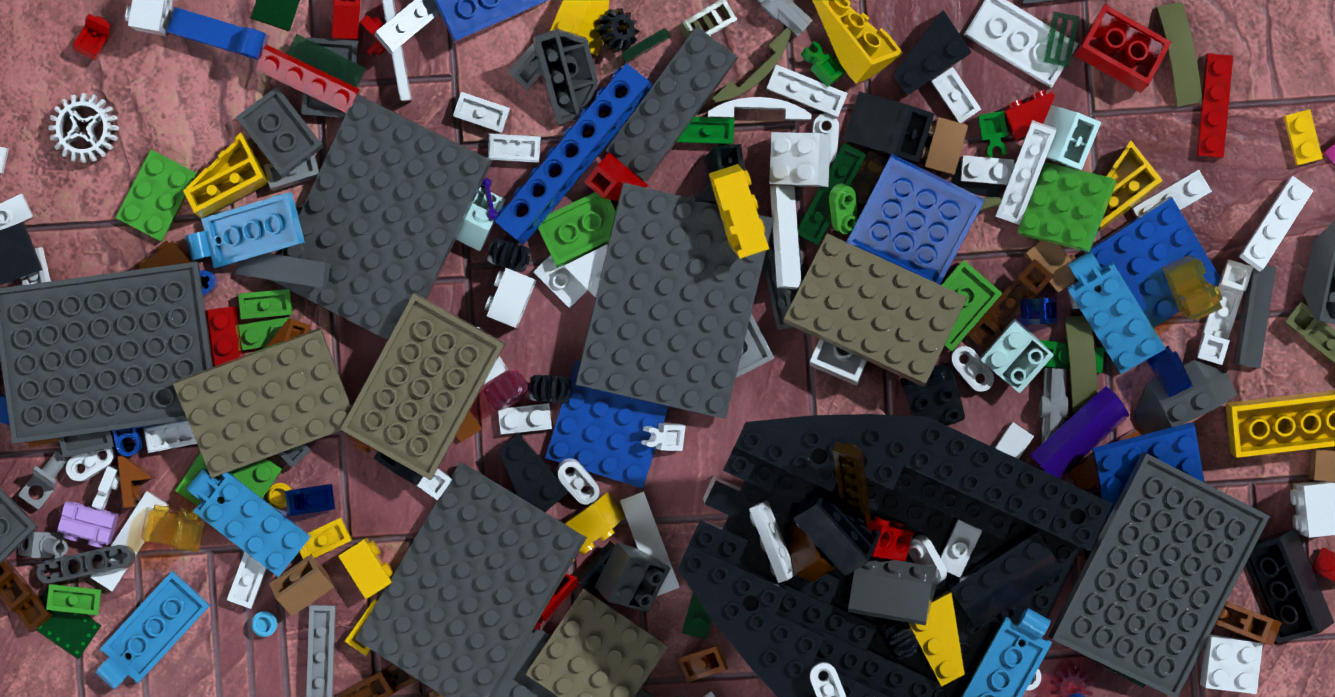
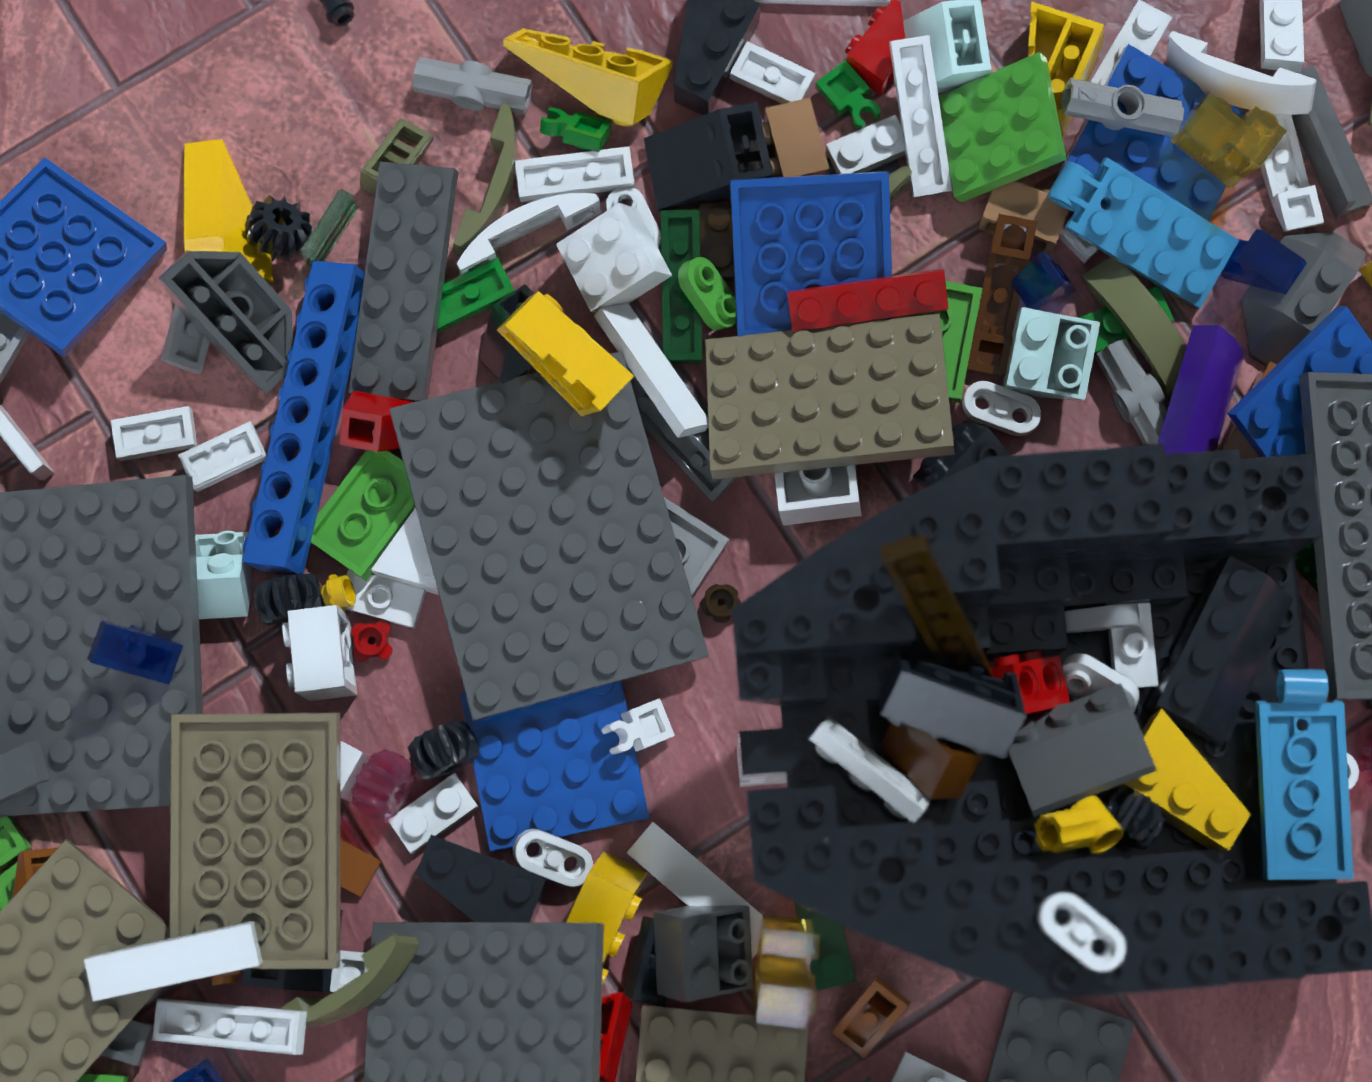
camera: 25 degrees left, 10 degrees down
dark purple hinge [482,178,498,220] -> none
none -> white tile [84,921,262,1001]
none -> clear blue slope [87,620,183,684]
none -> white tile [152,998,307,1055]
none -> olive slope [280,935,419,1027]
none -> yellow plate [322,574,356,612]
none -> red plate [351,620,393,662]
none -> dark brown plate [702,584,741,623]
none -> brick [752,914,820,1029]
none -> red plate [787,269,949,332]
none -> yellow piece [1035,796,1123,854]
none -> light grey piece [1060,78,1185,137]
none -> light grey beam [1064,604,1140,633]
none -> white slope [1166,31,1317,115]

